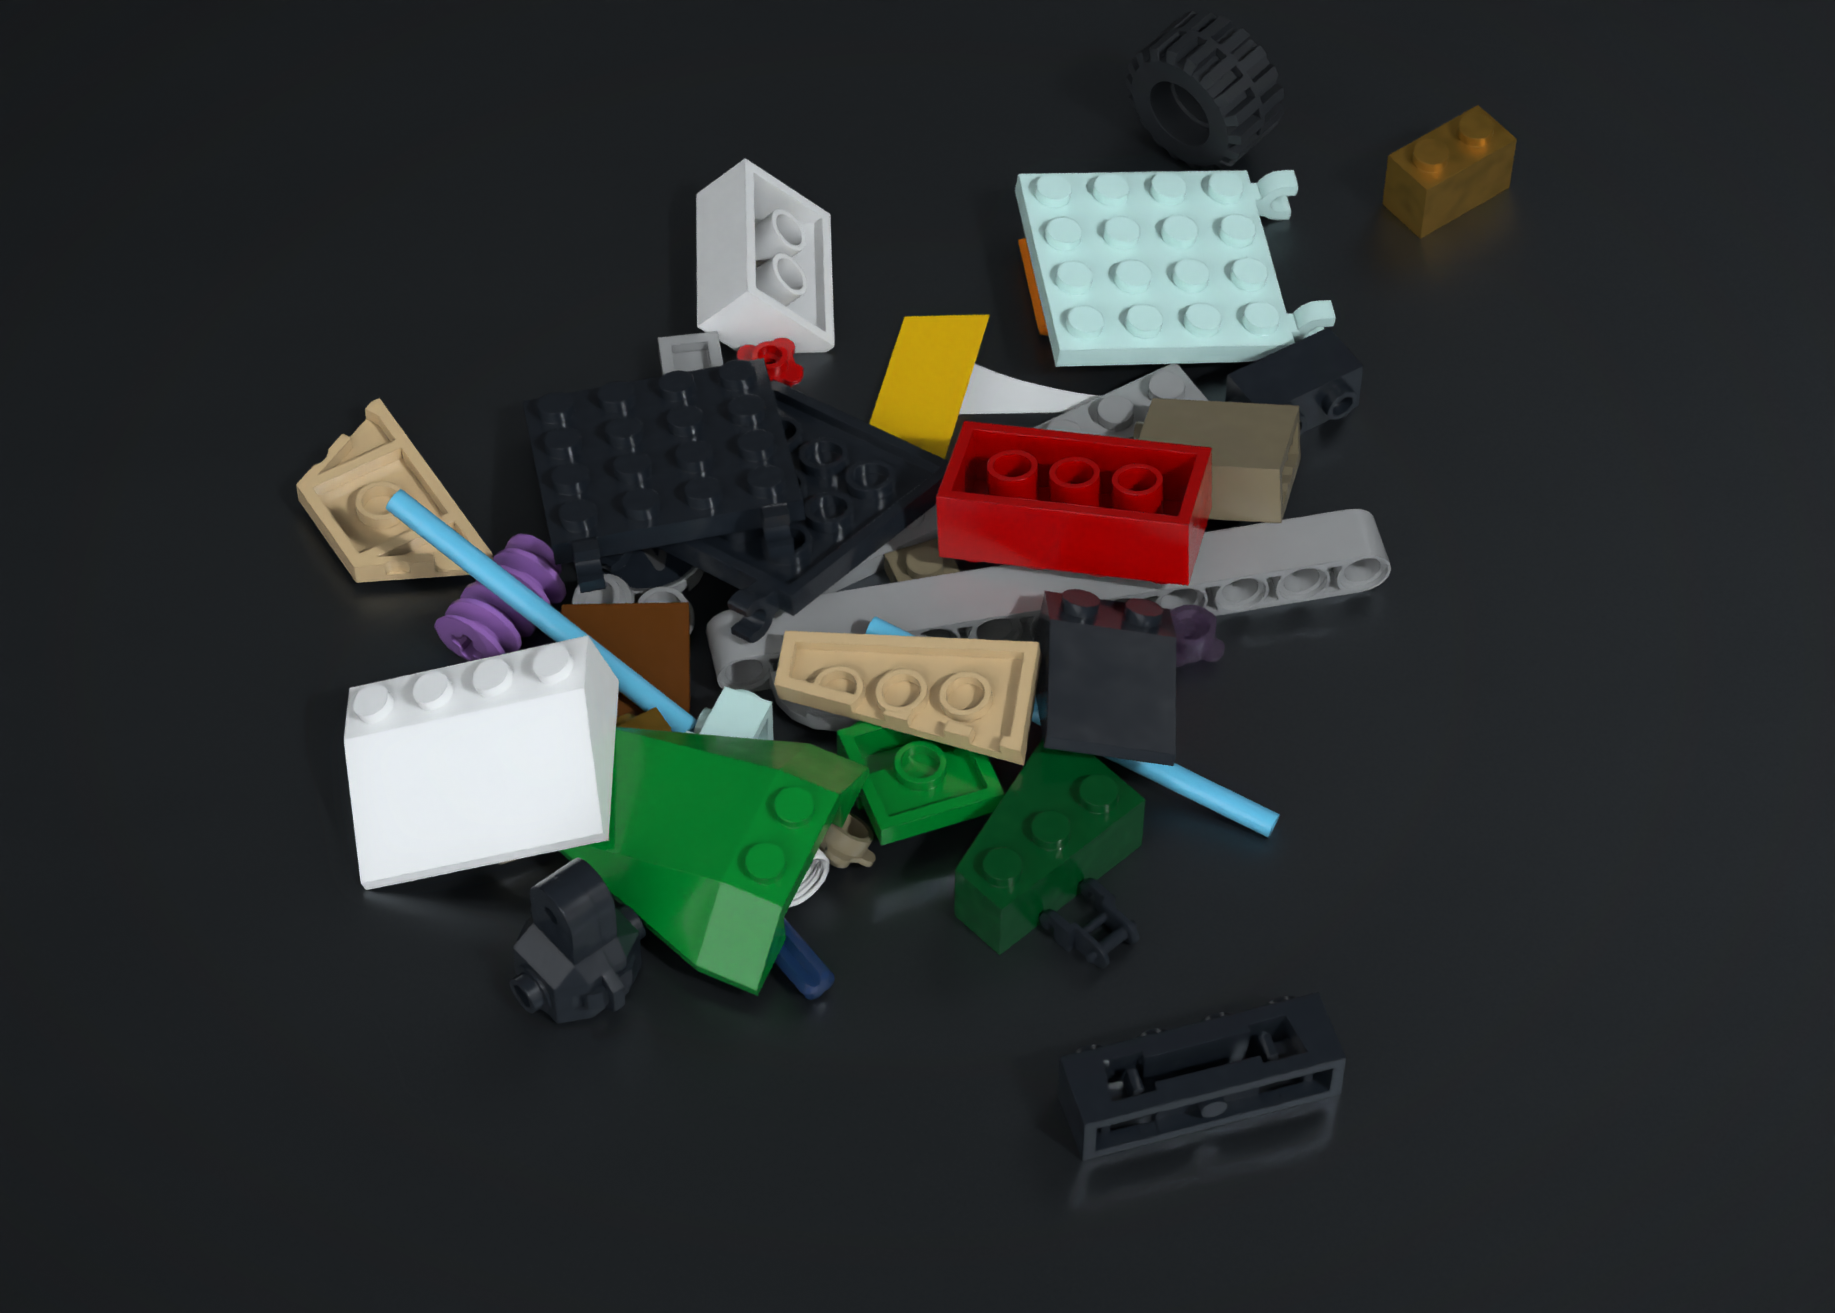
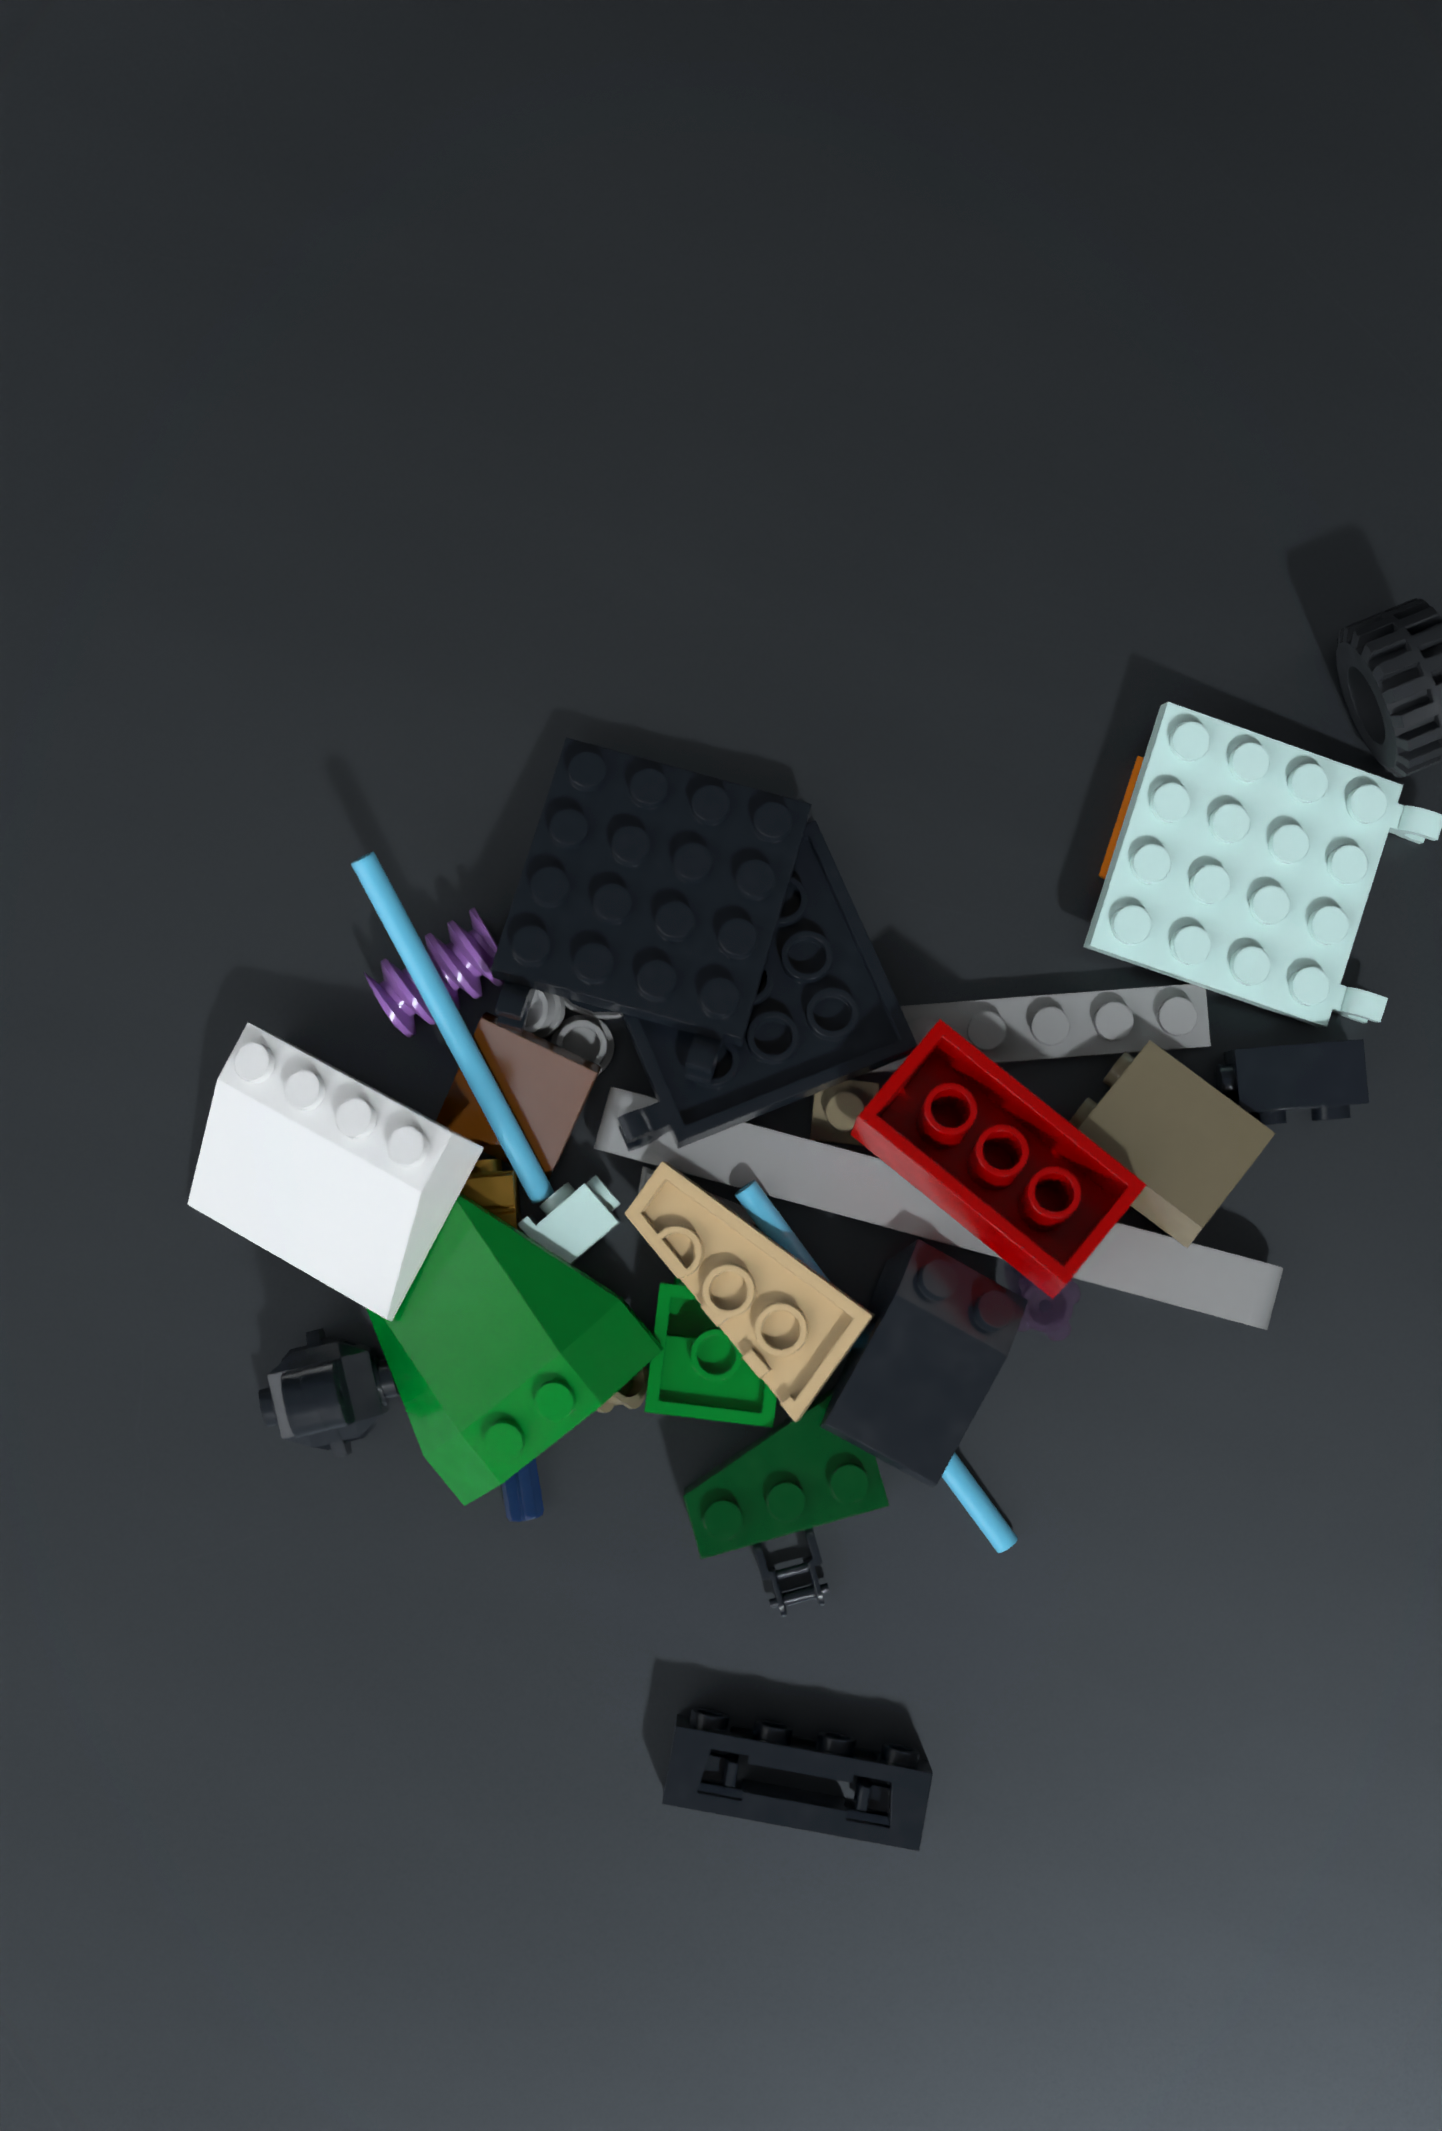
camera: 30 degrees right, 35 degrees up
tan wing [296,398,493,583] -> none
light grey plate [658,331,723,376] -> none
white slope [696,158,835,353] -> none
red plate [737,338,804,388] -> none
yellow sticker [869,315,990,459] -> none
white sticker [959,363,1100,414] -> none

